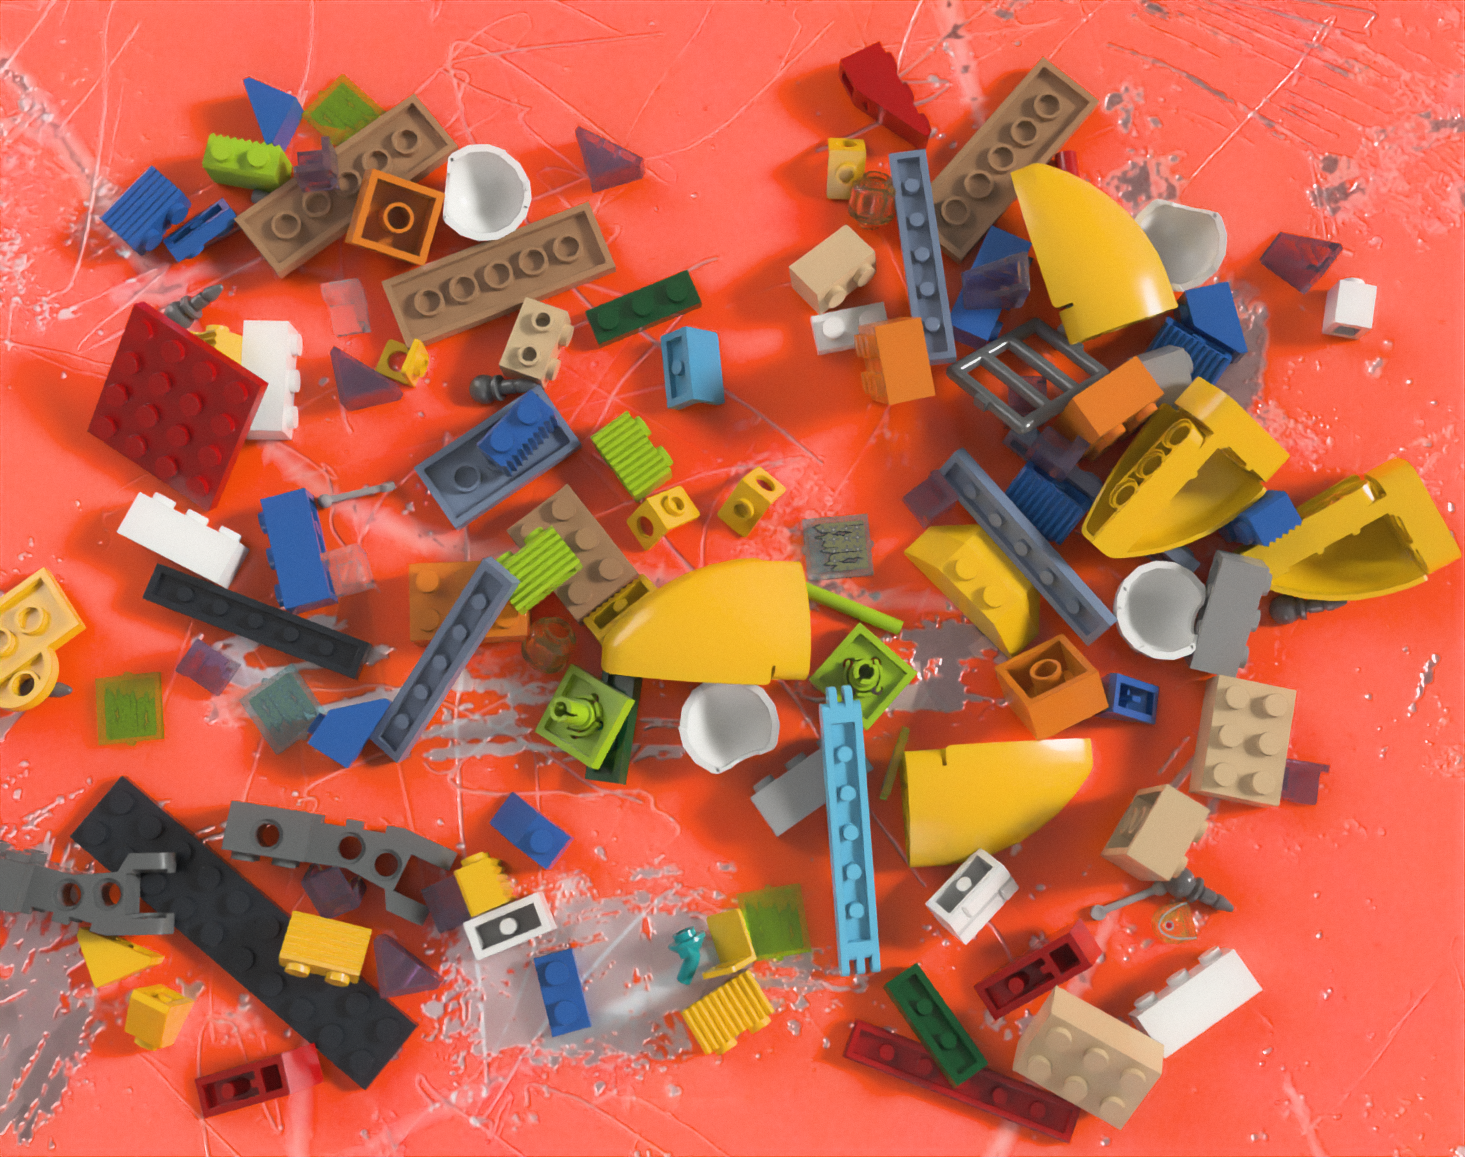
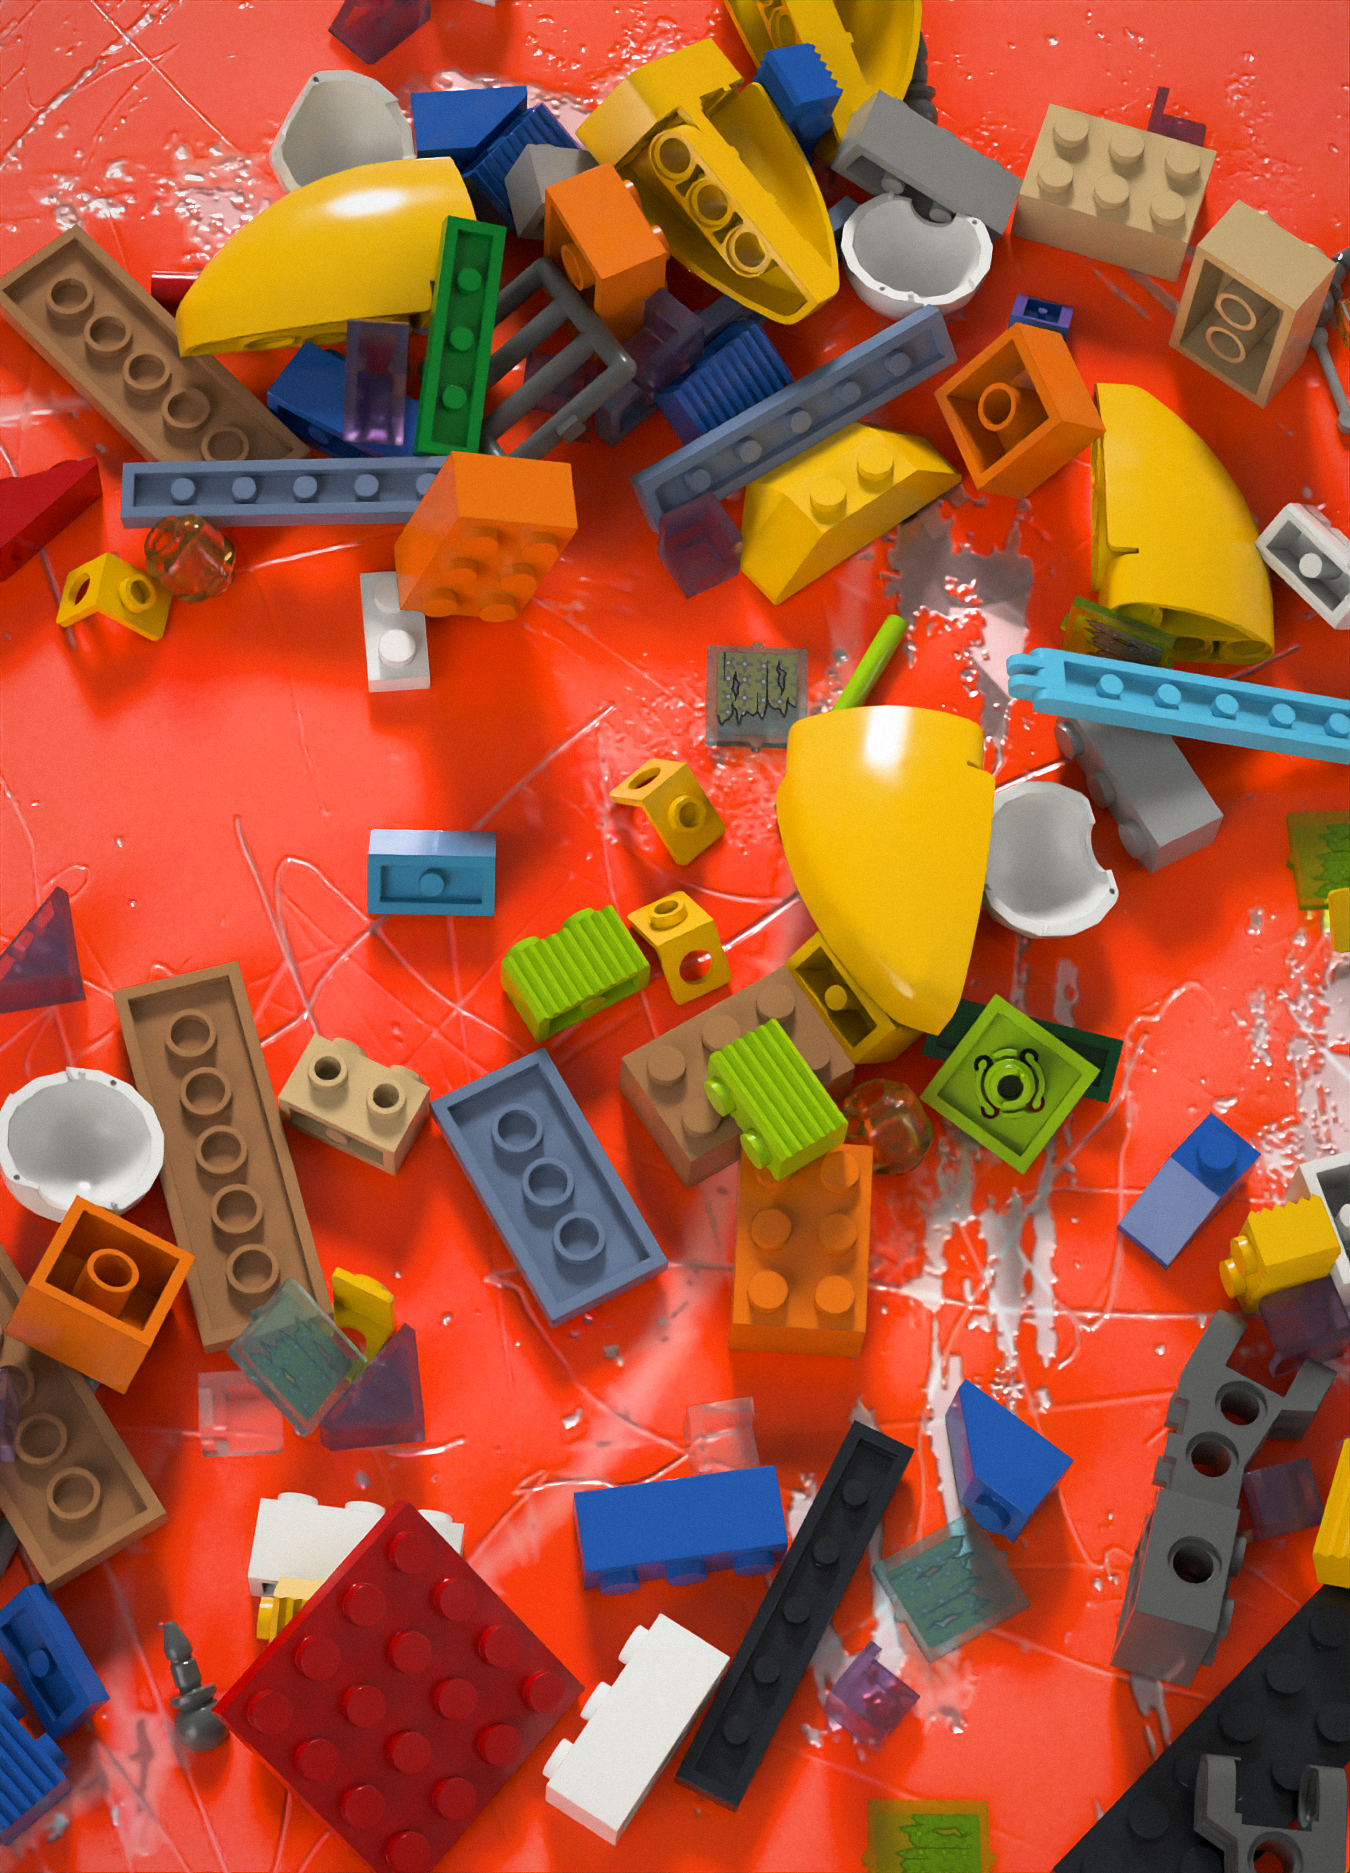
camera: 90 degrees left, 15 degrees down
light grey hinge [318,481,396,508] -> none
sand blue plate [369,557,521,763] -> none
dark grey bar [469,374,536,404] -> none
blue brick [476,389,559,477] -> none
dark green plate [585,270,702,349] -> none
tan brick [789,224,877,315] -> none
lime plate [808,622,918,731] -> none
none -> clear light blue piece [226,1277,369,1437]
none -> green plate [412,215,507,457]

